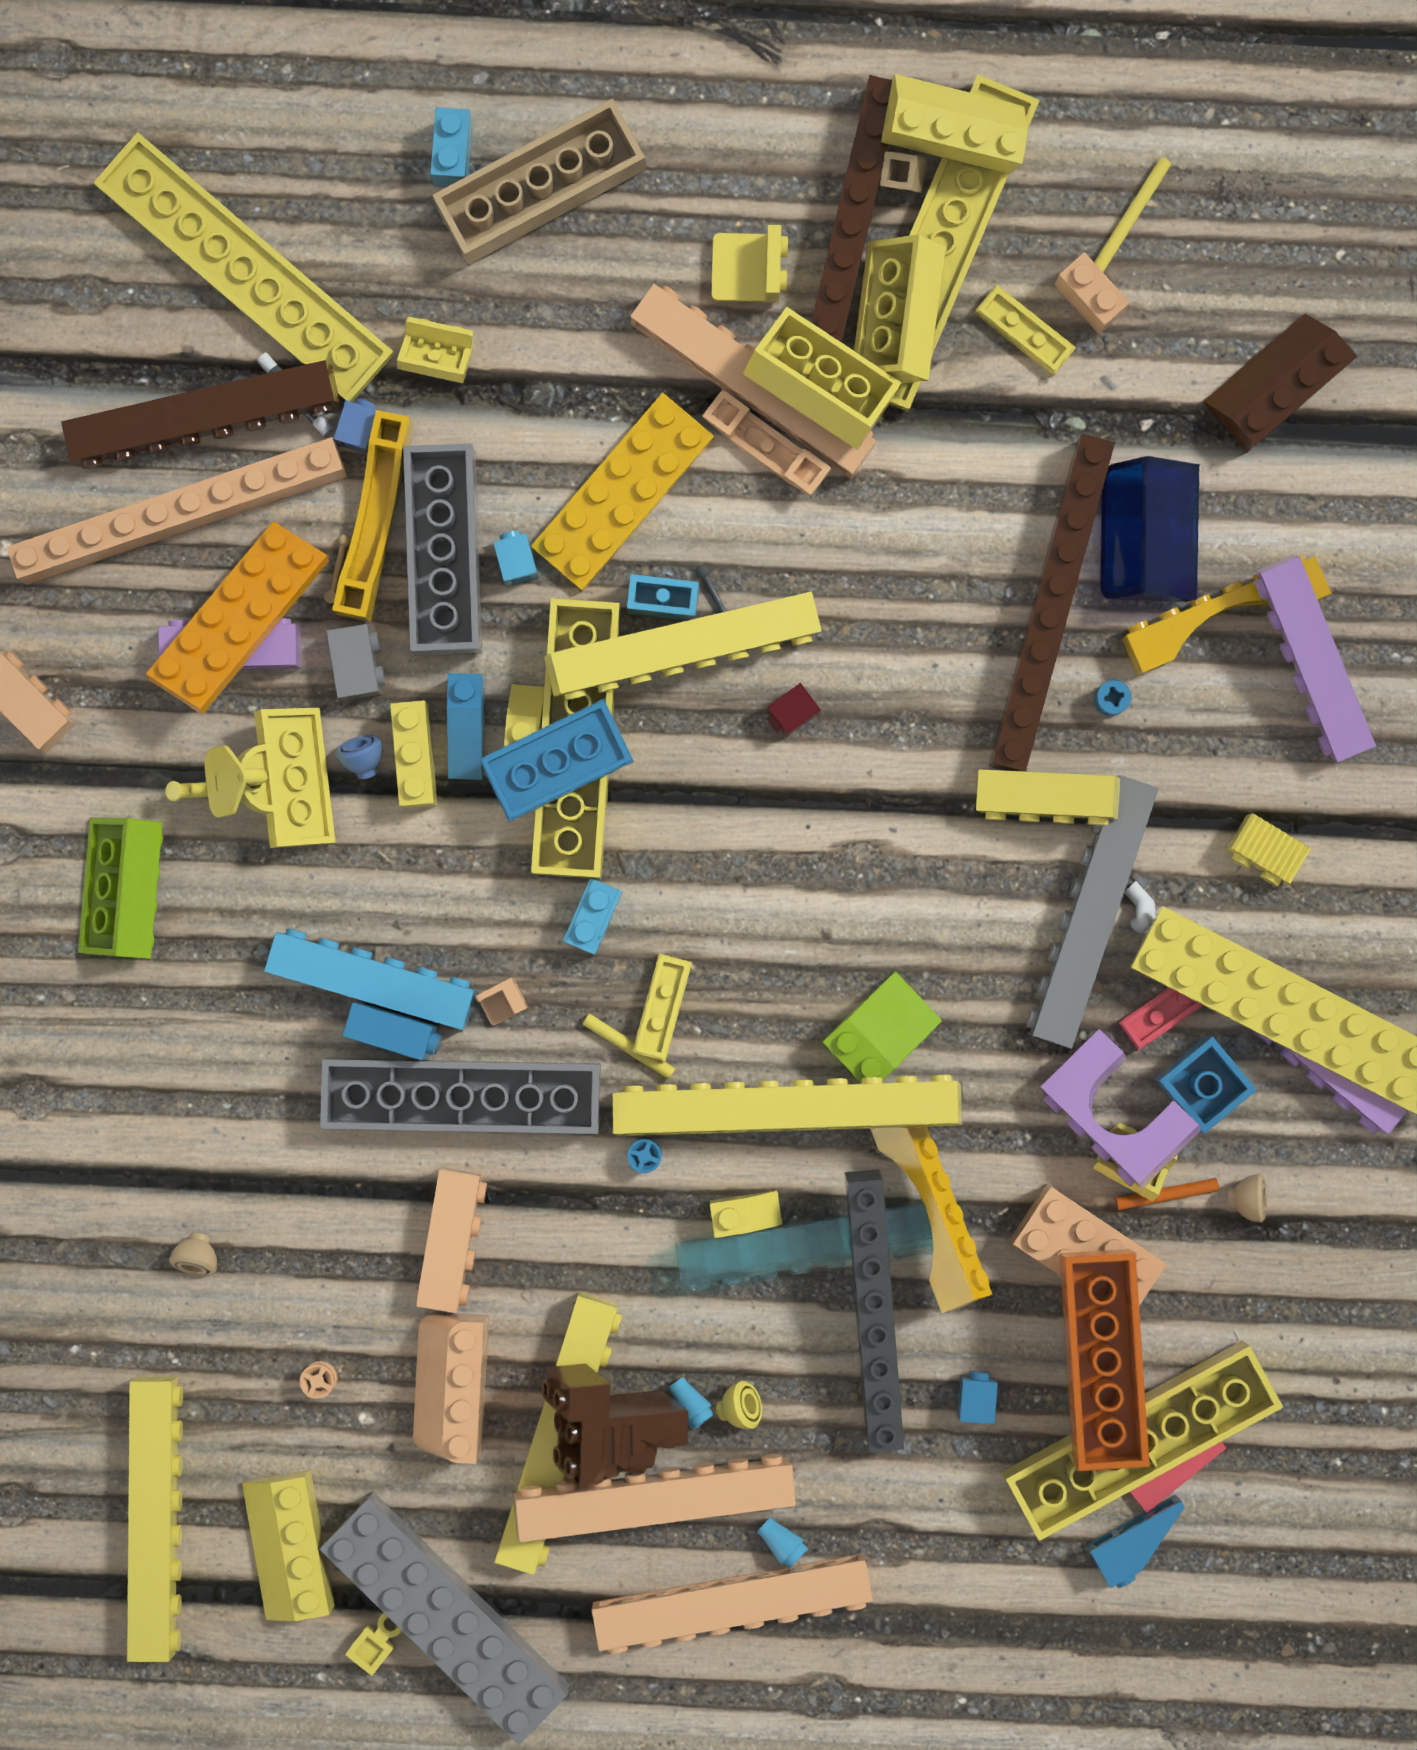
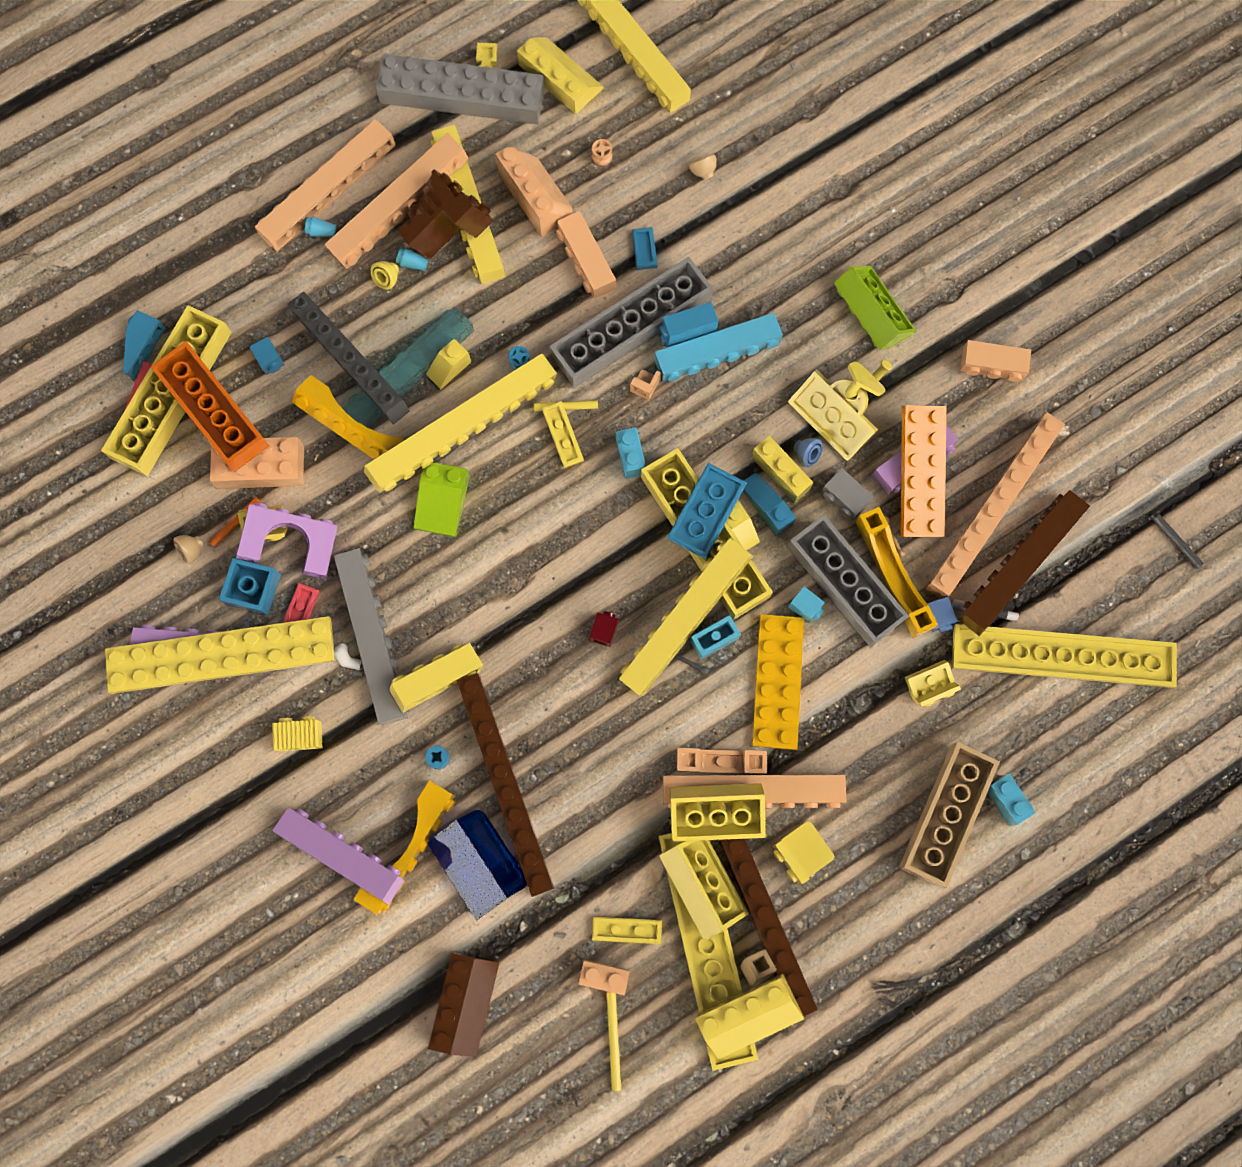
camera: 145 degrees right, 10 degrees down
none -> dark azure tile [632,227,658,270]

